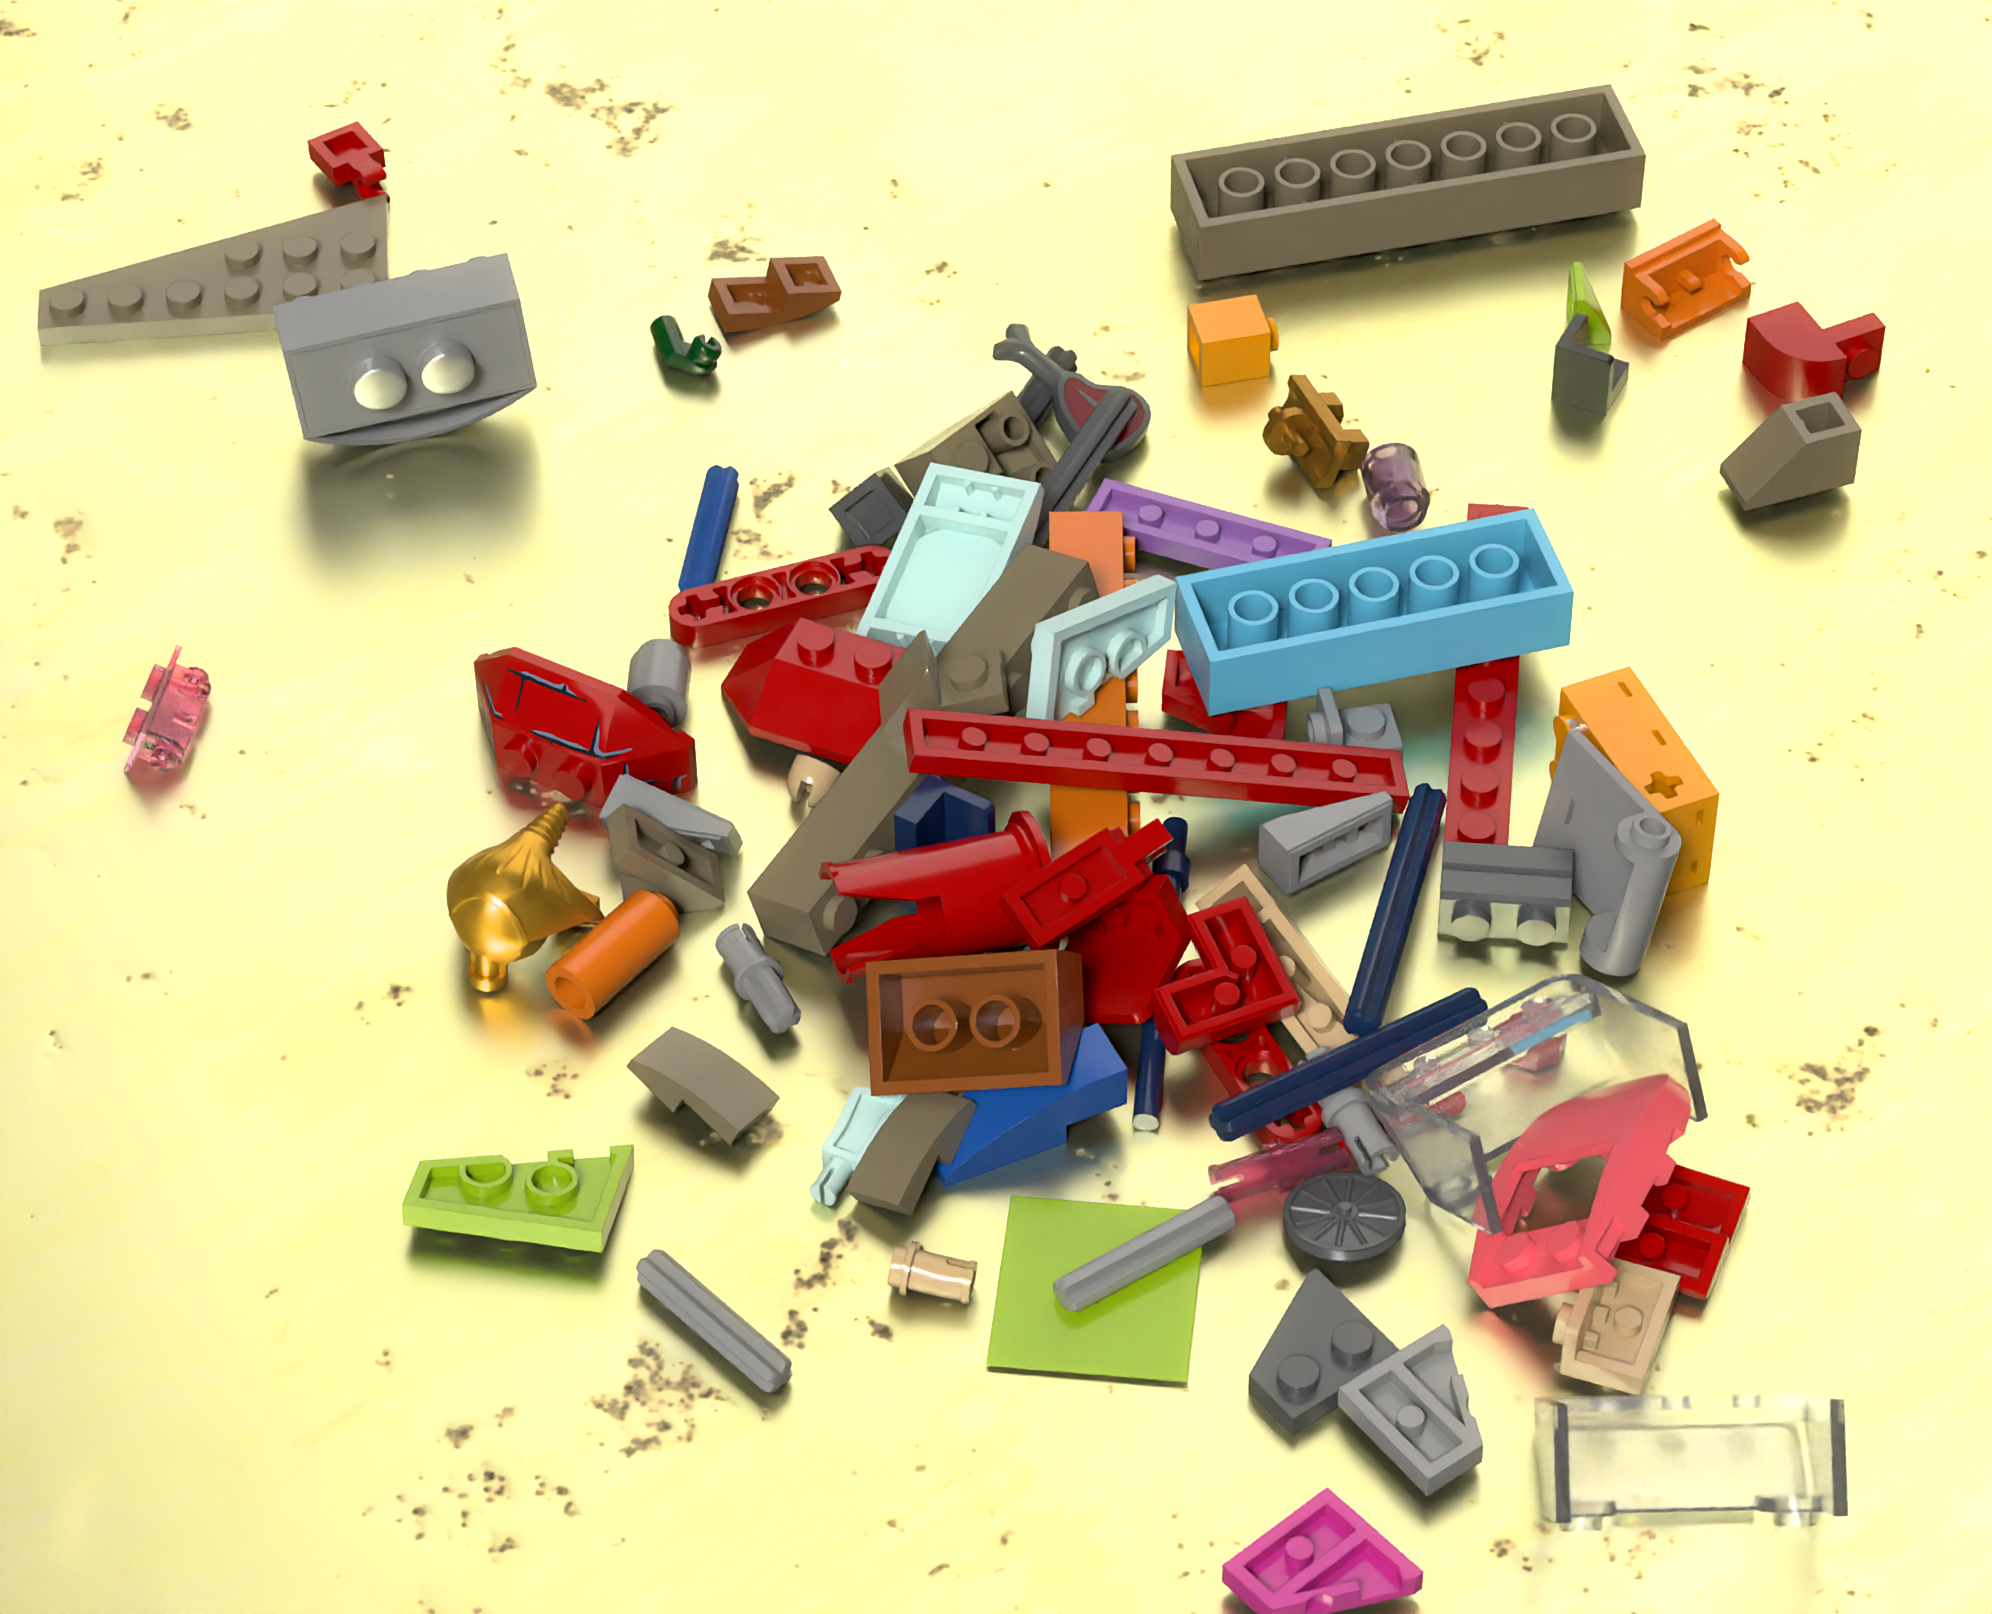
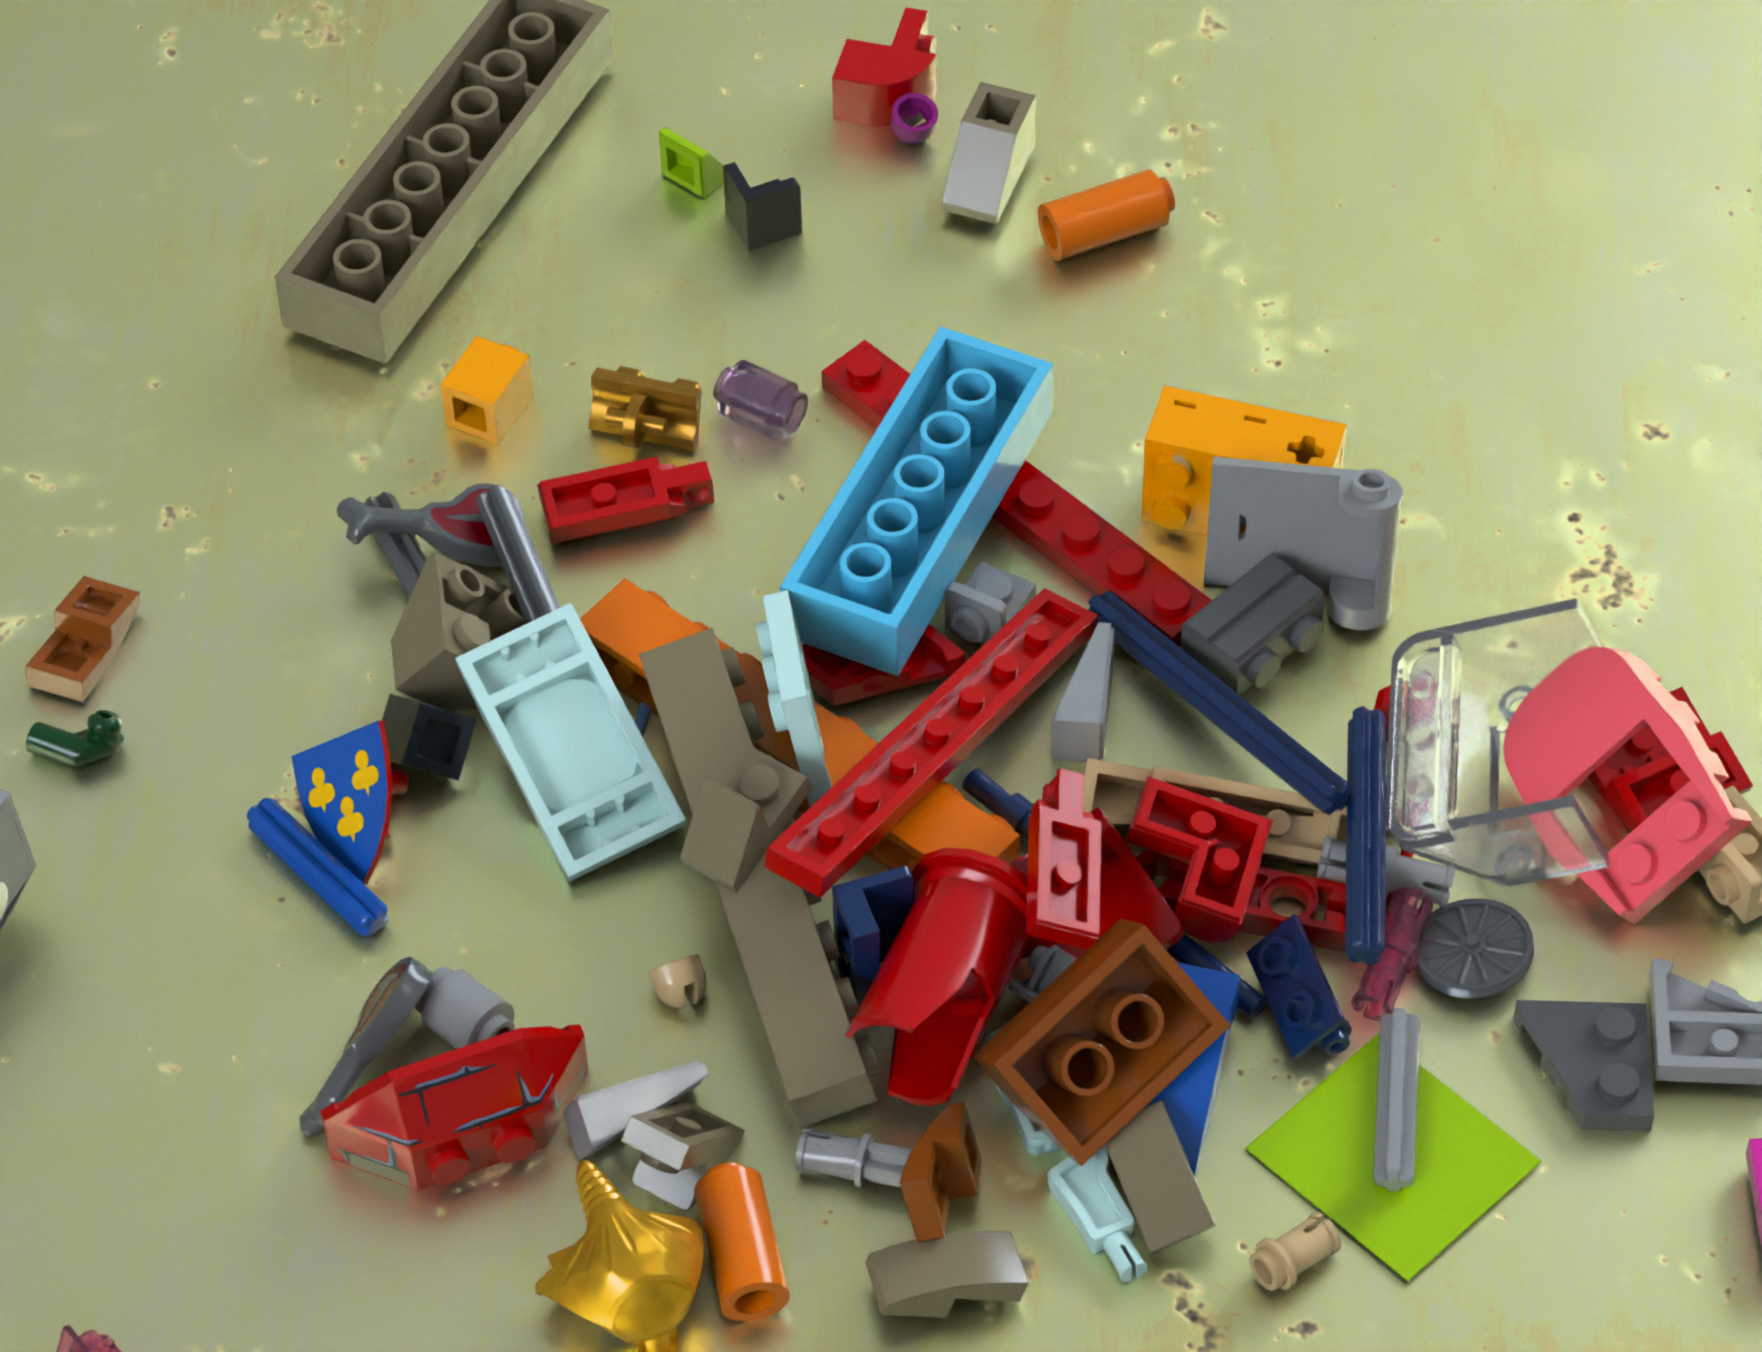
camera: 50 degrees left, 5 degrees up
red beam [668,545,891,649] -> none
red wedge [721,618,906,765] -> none
medium lavender plate [1086,478,1332,570] -> none
orange hinge [1620,218,1752,341] -> none
none -> blue shield [291,721,409,885]
none -> dark grey piece [299,957,432,1137]
none -> red hinge [537,457,714,544]
none -> magenta hinge [890,93,938,145]
none -> dark orange slope [900,1101,981,1242]
none -> orange brick [1038,169,1175,261]
none -> dark blue hinge [1246,914,1352,1059]

